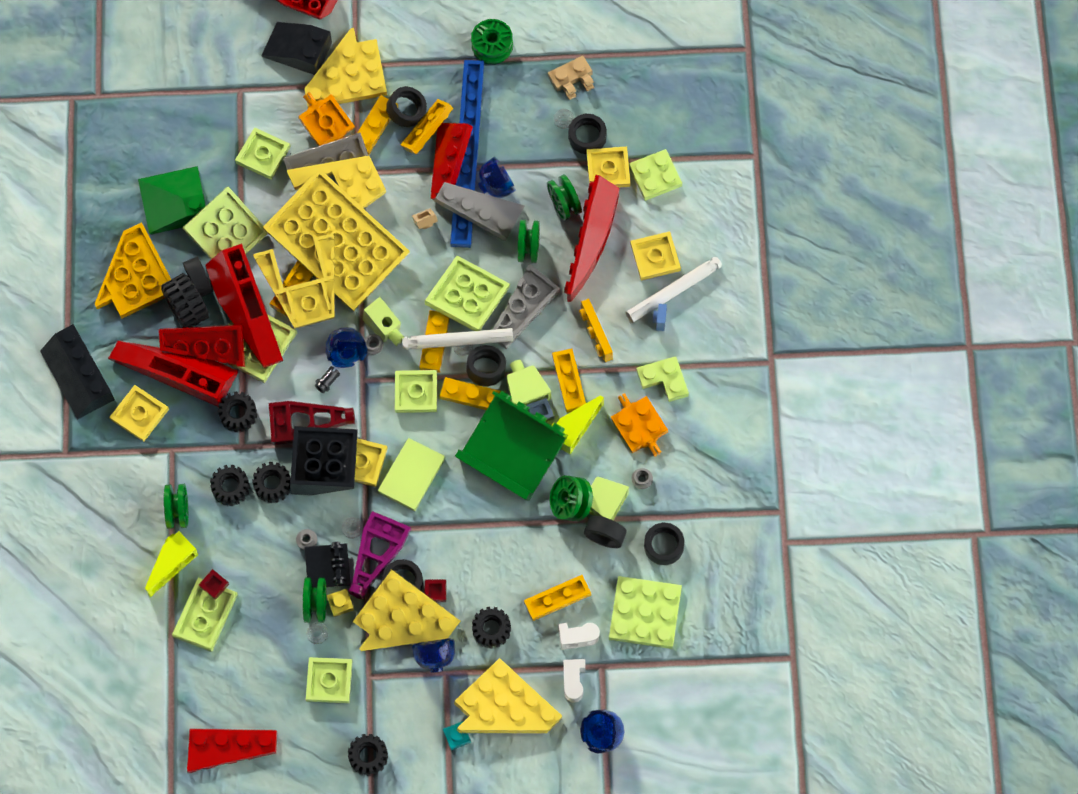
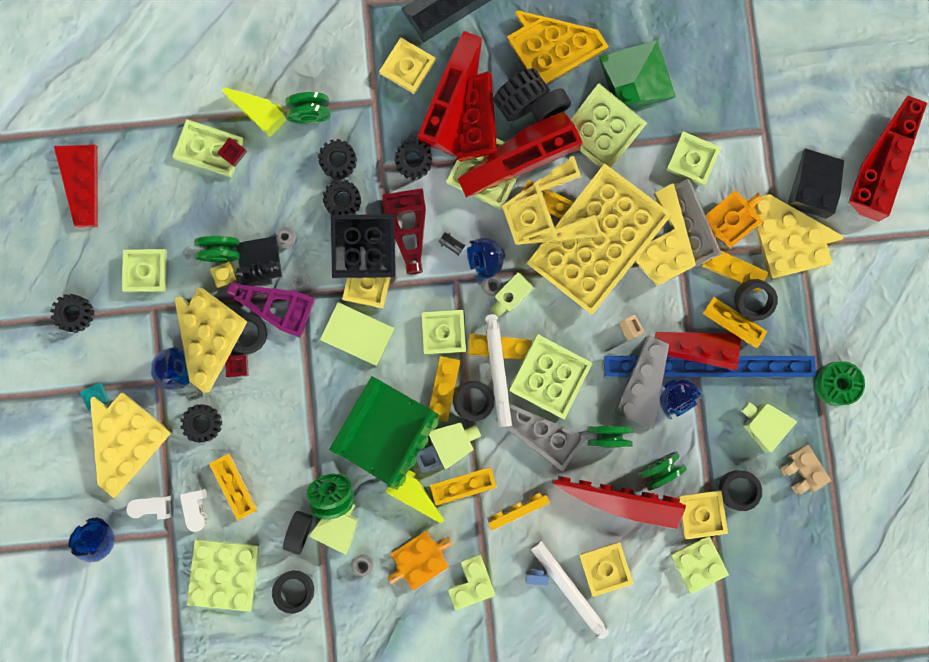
camera: 85 degrees right, 15 degrees up
none -> yellowish green torso [741,402,797,452]

